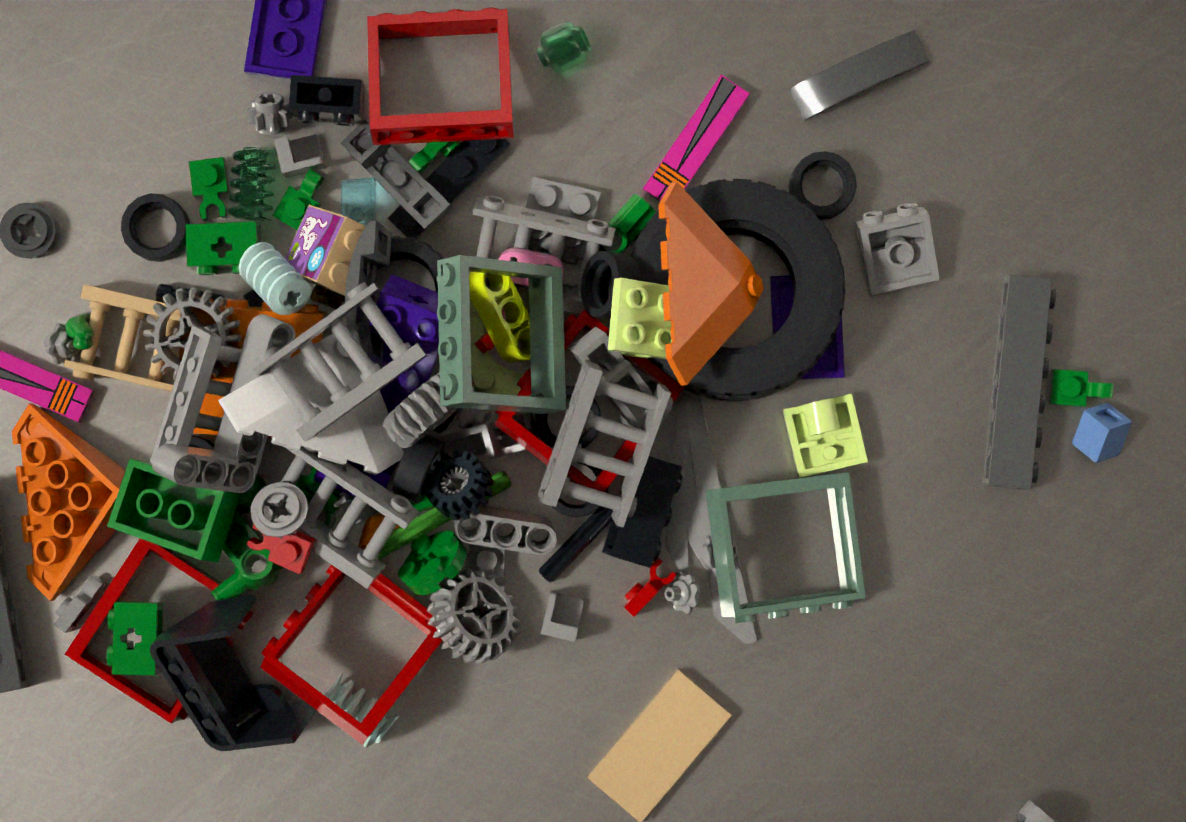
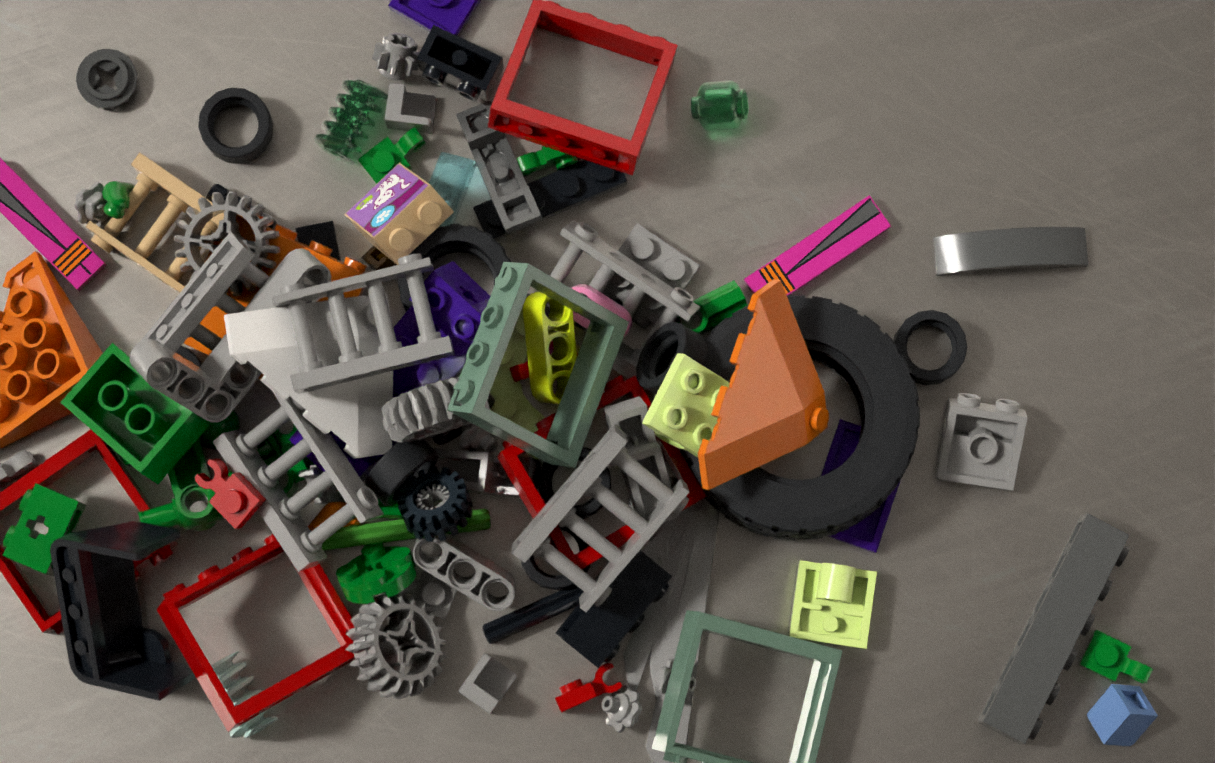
camera: 25 degrees right, 5 degrees down
green brick [185,221,261,276] -> none
green plate [188,157,229,221] -> none
light aqua piece [239,242,312,315] -> none
light grey gear [251,482,309,539] -> none
dark grey slope [345,220,392,368] -> none

